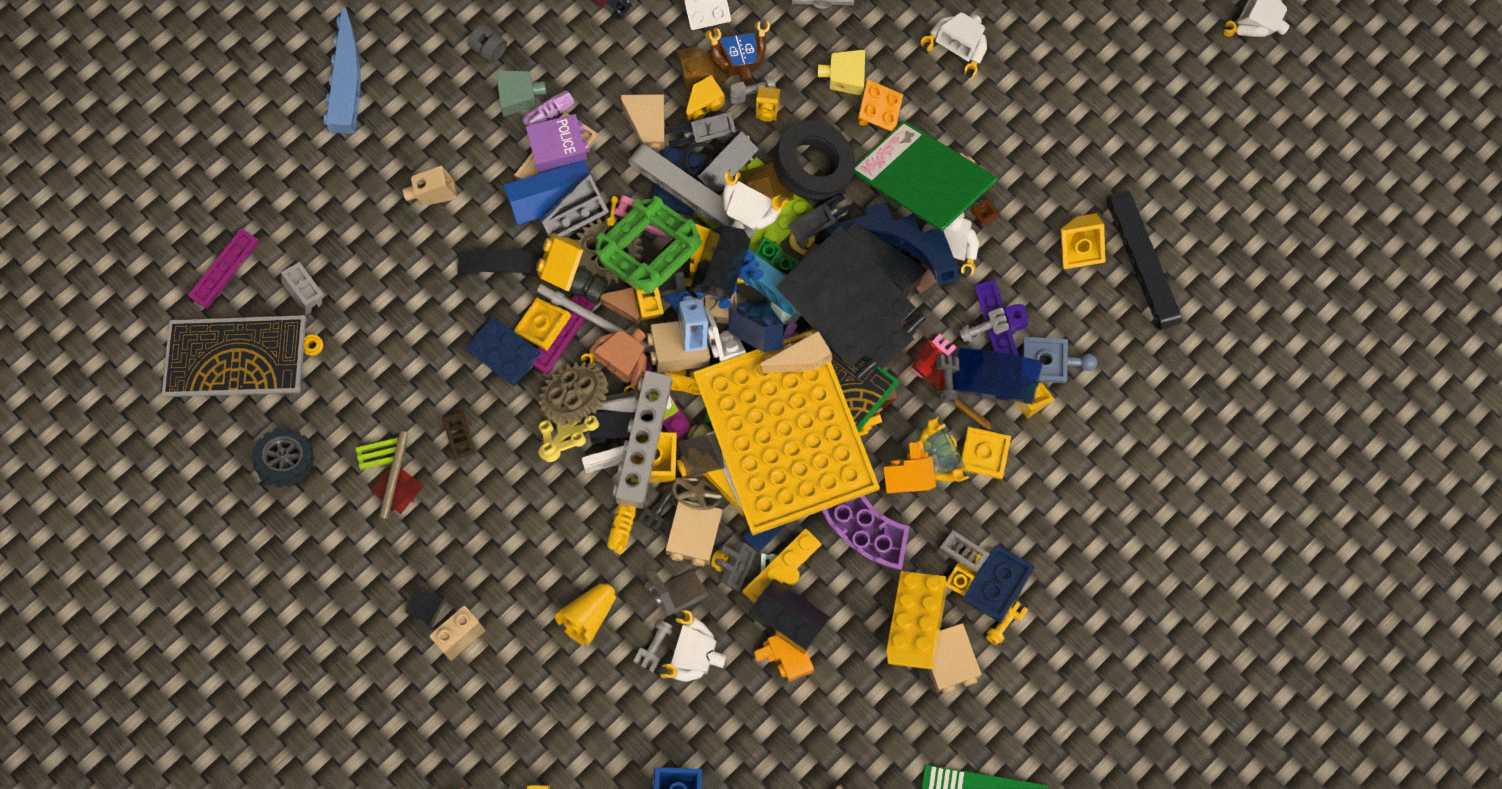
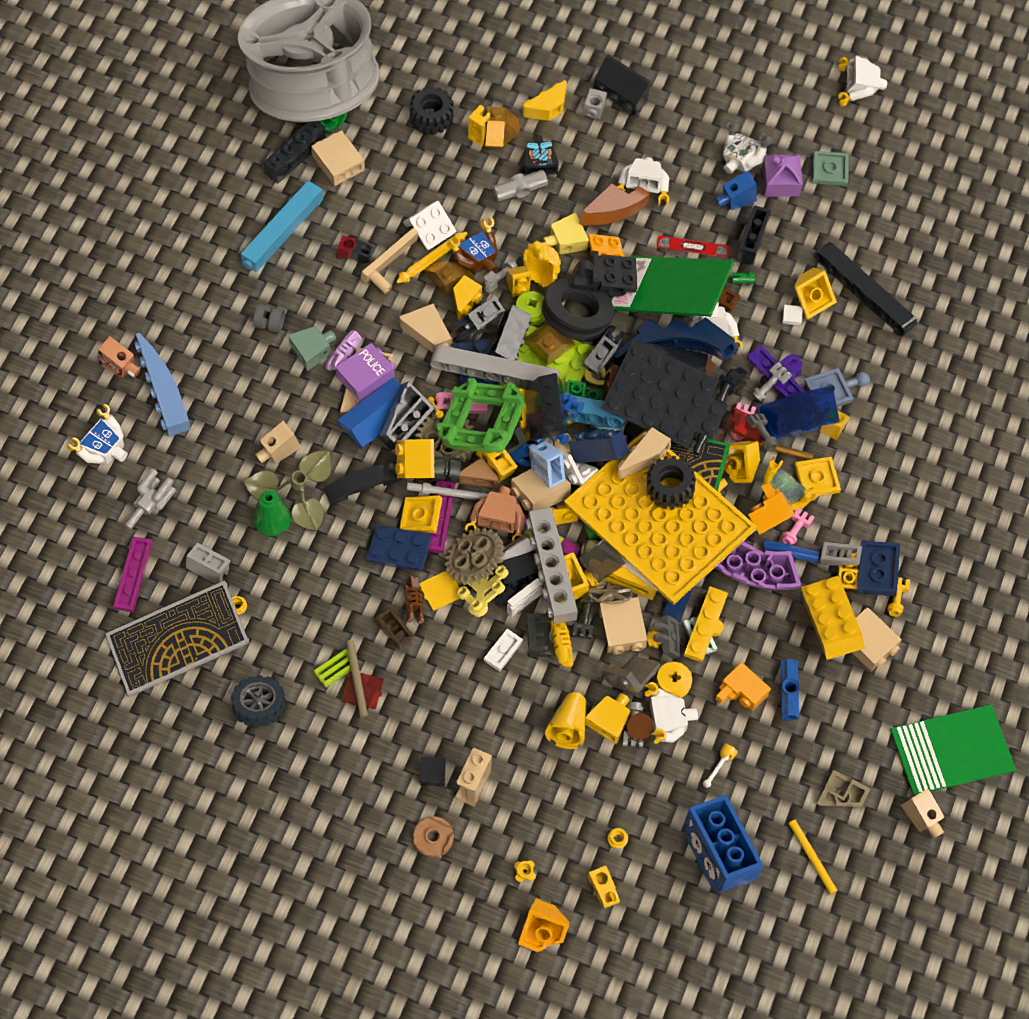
camera: 25 degrees left, 10 degrees down
white torso [723,169,788,231] -> none
black slope [748,578,830,655] -> none
none -> torso [66,404,128,464]
none -> nougat torso [98,336,141,378]
none -> light grey plant [125,469,176,530]
none -> olive plant [245,451,331,531]
none -> green cone [253,490,291,536]
none -> tan piece [361,228,419,294]
none -> yellow wheel [396,232,468,283]
none -> reddish brown hinge [404,575,424,624]
none -> medium nougat tile [413,816,454,858]
none -> yellow piece [419,571,461,611]
none -> white plate [484,629,523,672]
none -> black pin [494,583,518,608]
none -> yellow plate [514,861,536,882]
none -> lime piece [516,291,545,326]
none -> yellow piece [523,241,561,288]
none -> pearl dark grey hinge [526,613,551,657]
none -> black plate [573,251,638,297]
none -> slope [579,184,651,226]
none -> yellow torso [585,693,630,744]
none -> yellow plate [607,828,628,849]
none -> reddish brown piece [626,713,654,742]
none -> black tyre [647,456,696,510]
none -> yellow piece [656,662,692,698]
none -> sticker [657,235,730,257]
none -> hinge [703,743,738,788]
none -> blue torso [715,171,757,210]
none -> black hips [719,366,748,396]
none -> white torso [723,121,772,174]
none -> yellow slope [726,441,760,483]
none -> green pin [732,271,755,286]
none -> black brick [736,205,771,265]
none -> medium lavender piece [762,154,803,197]
none -> blue axle [763,540,820,562]
none -> blue piece [780,659,800,721]
none -> white tile [782,305,802,326]
none -> bright pink hinge [782,509,815,545]
none -> sand green tile [812,151,849,186]

